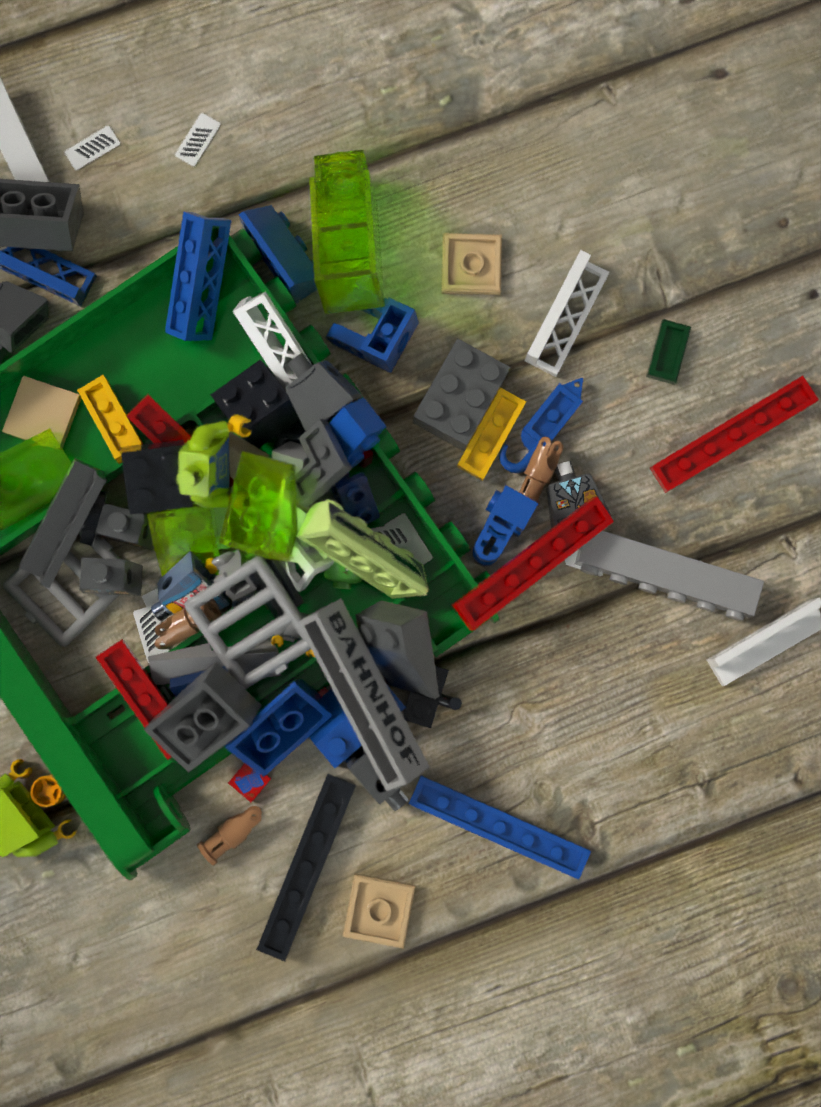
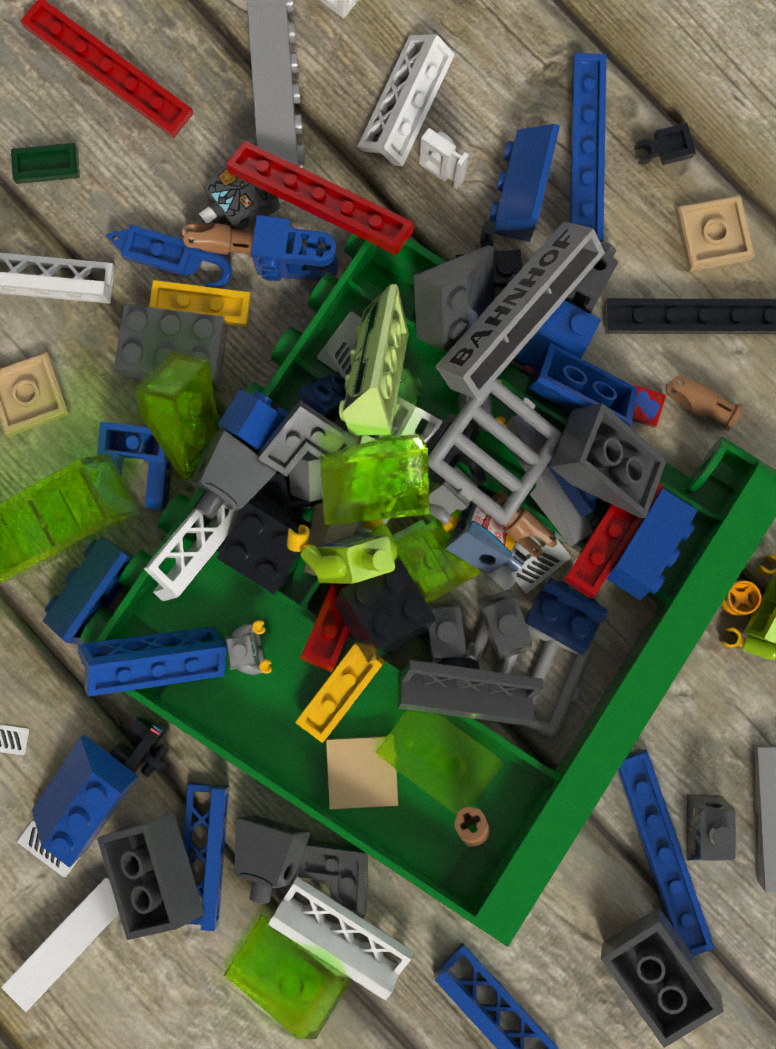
camera: 110 degrees left, 0 degrees up
none -> blue slope [32,734,138,868]
none -> black hips [110,716,169,777]
none -> clear neon green slope [136,351,220,481]
none -> light grey piece [224,620,273,675]
none -> white fence [357,34,455,166]
none -> white plate [419,128,469,190]
none -> blue slope [489,124,560,242]
none -> dark blue bracket [525,578,608,655]
none -> blue brick [606,488,698,600]
none -> black plate [634,123,696,165]

